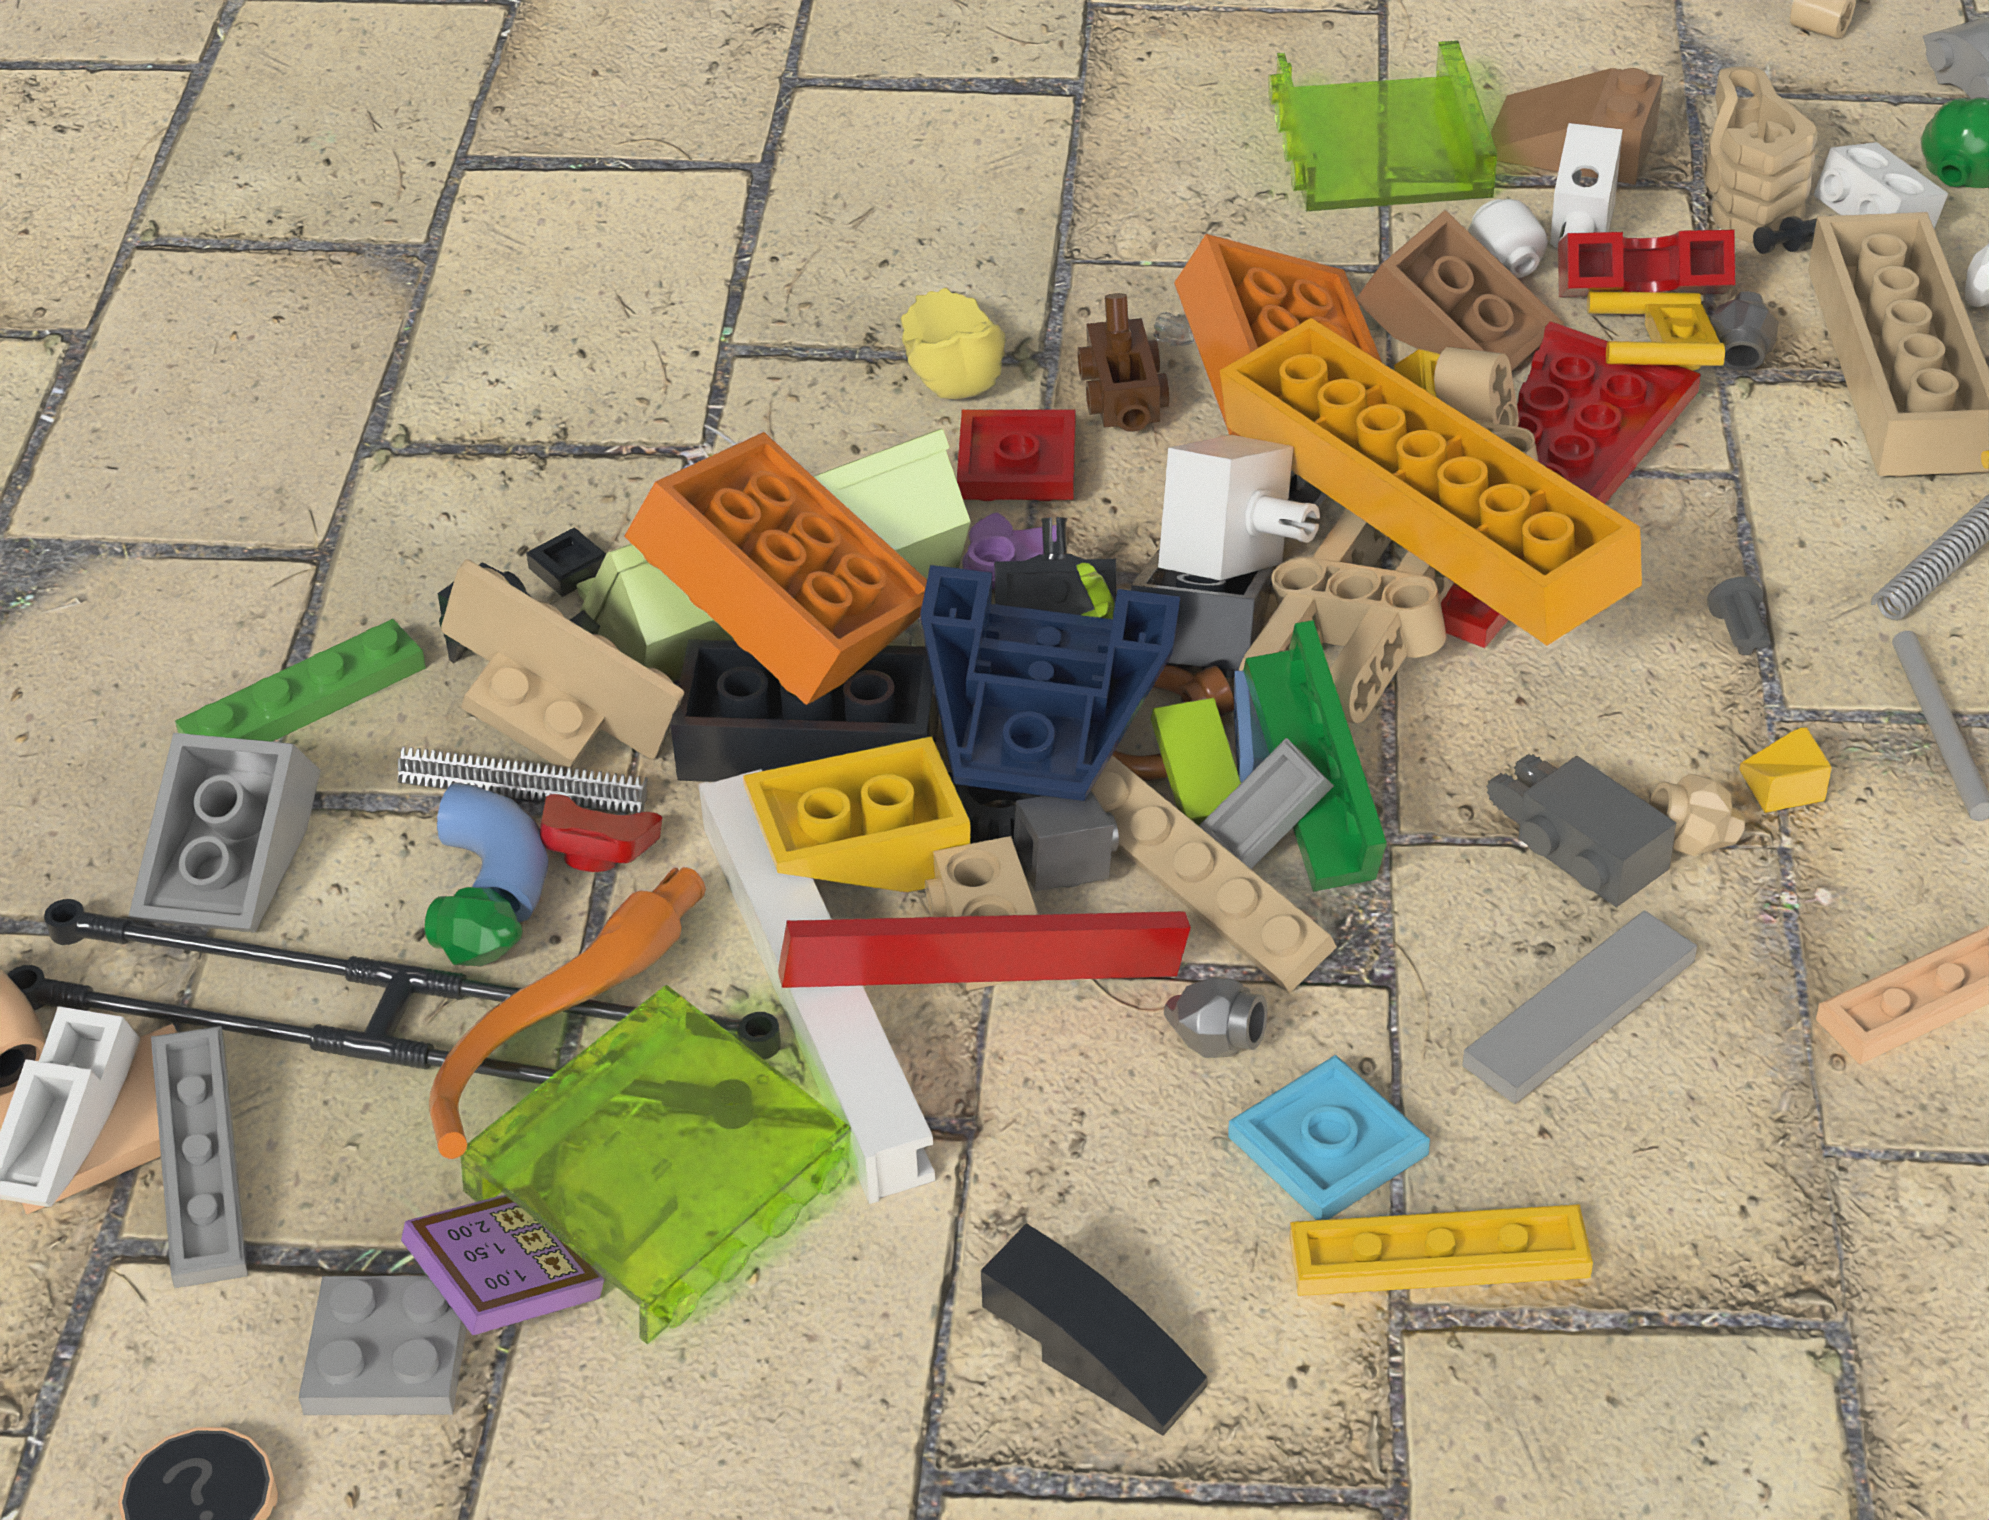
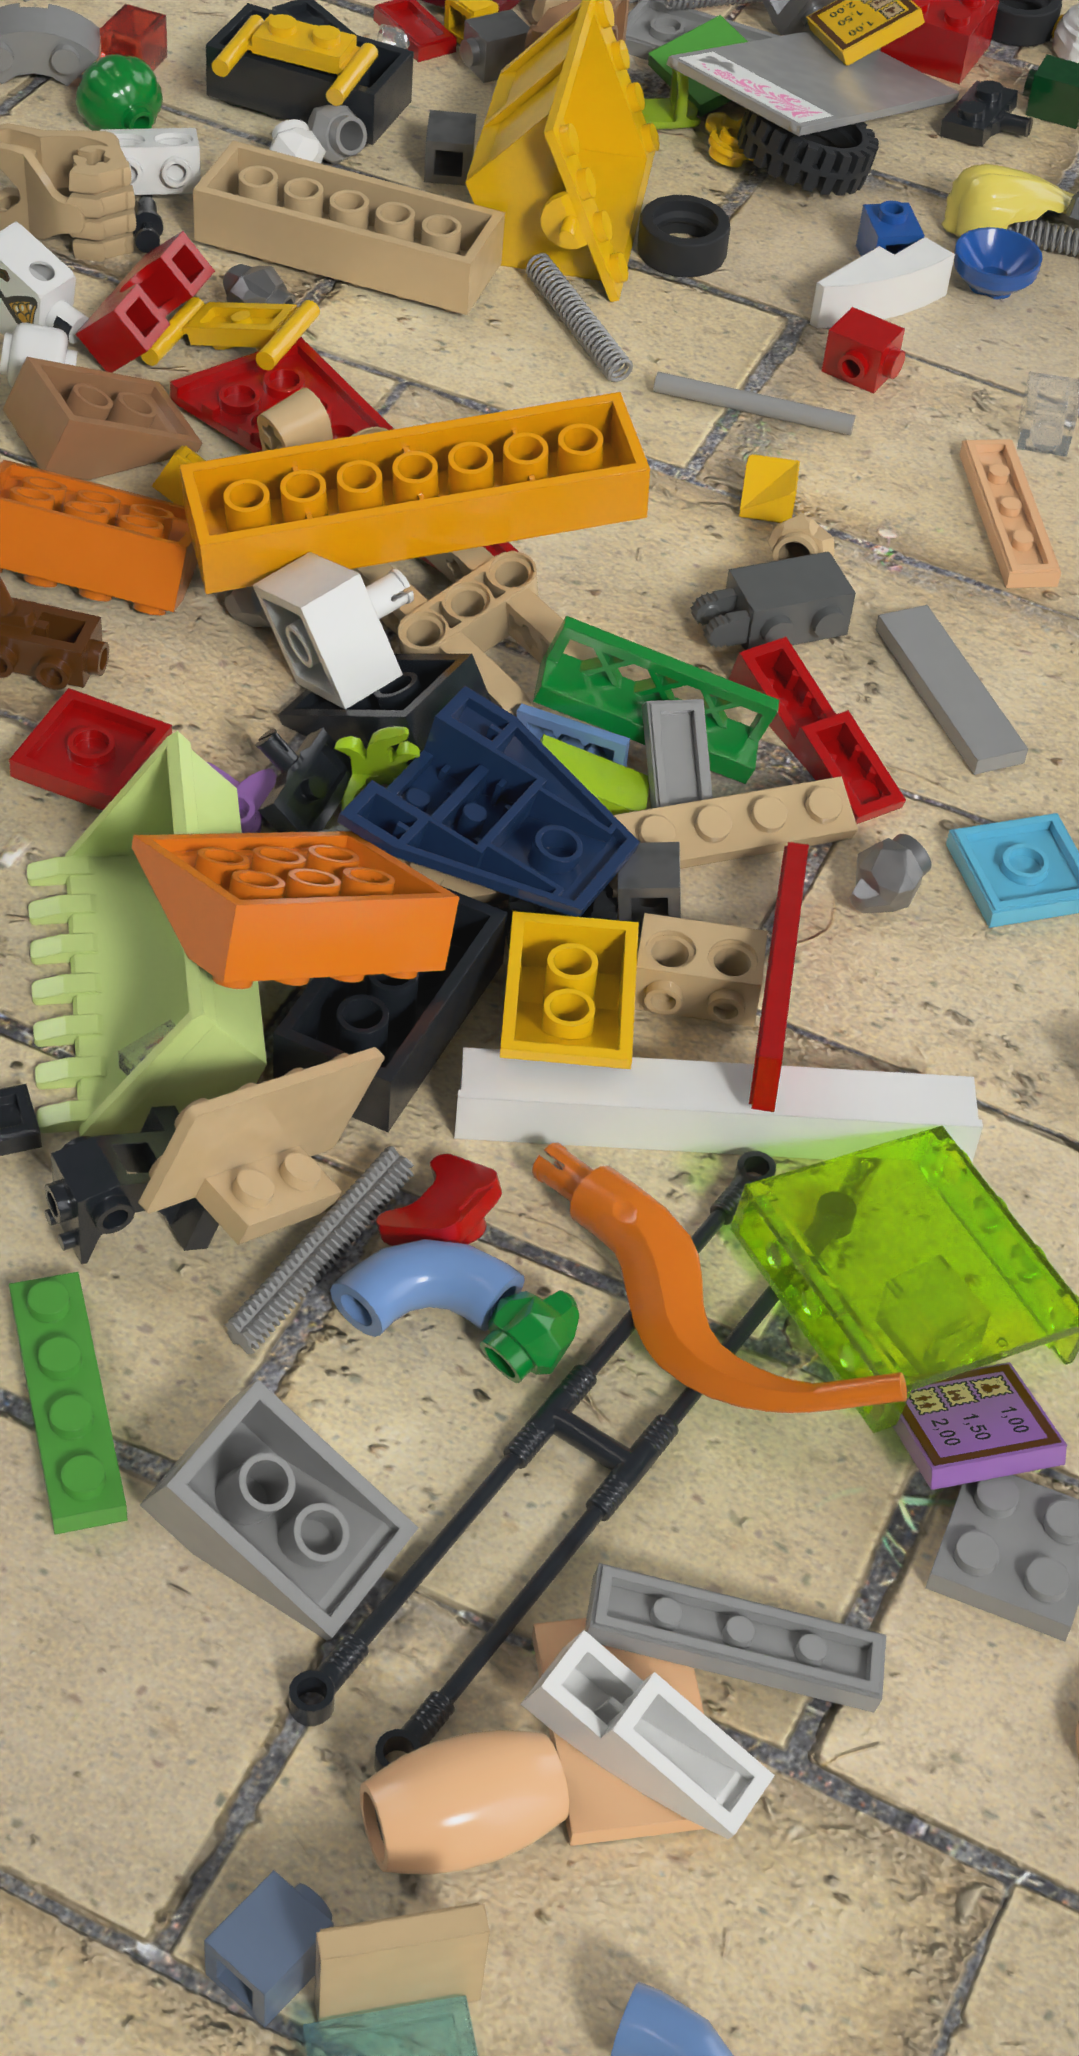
camera: 75 degrees left, 5 degrees up
none -> red slope [728,637,906,824]

